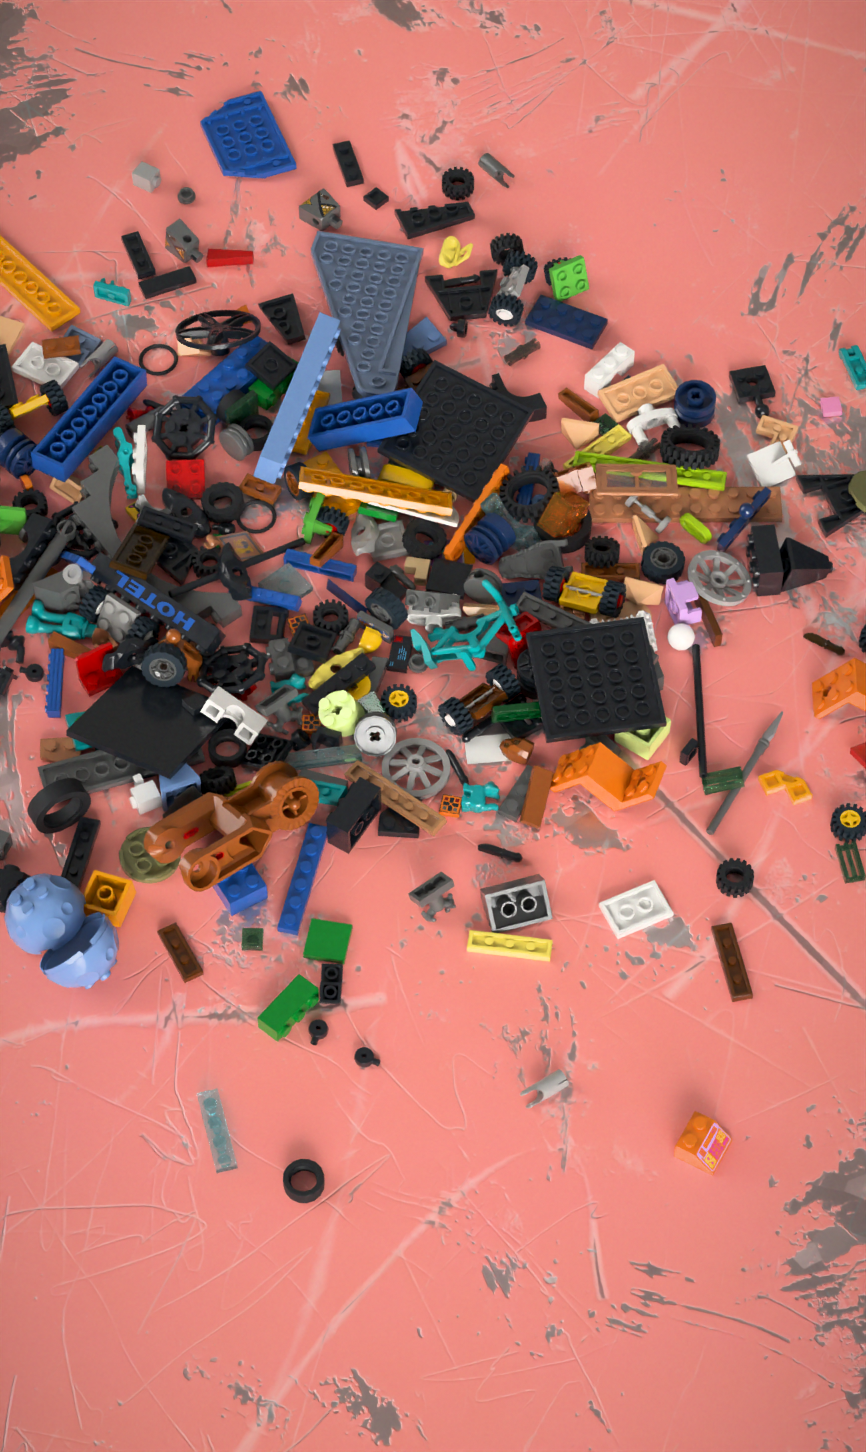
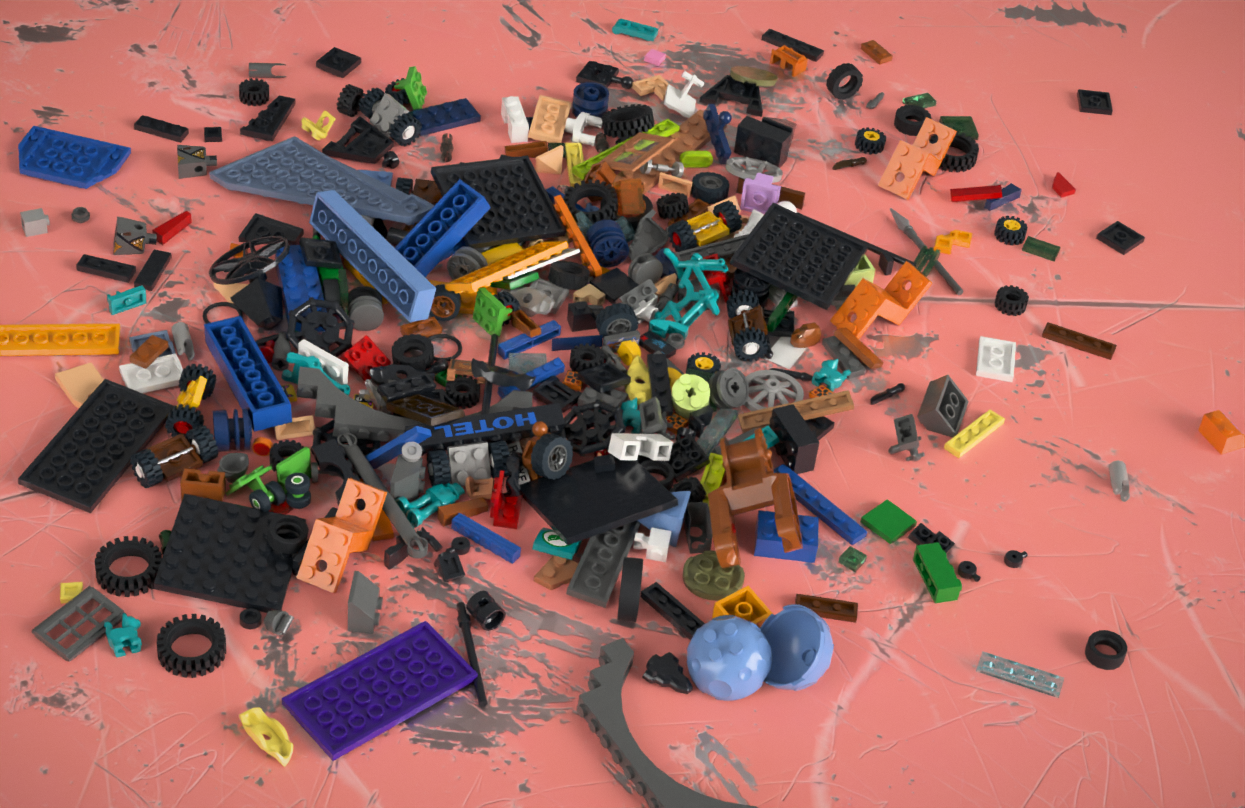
camera: 60 degrees left, 15 degrees down
none -> black slope [230,278,283,329]
none -> black plate [316,47,361,78]

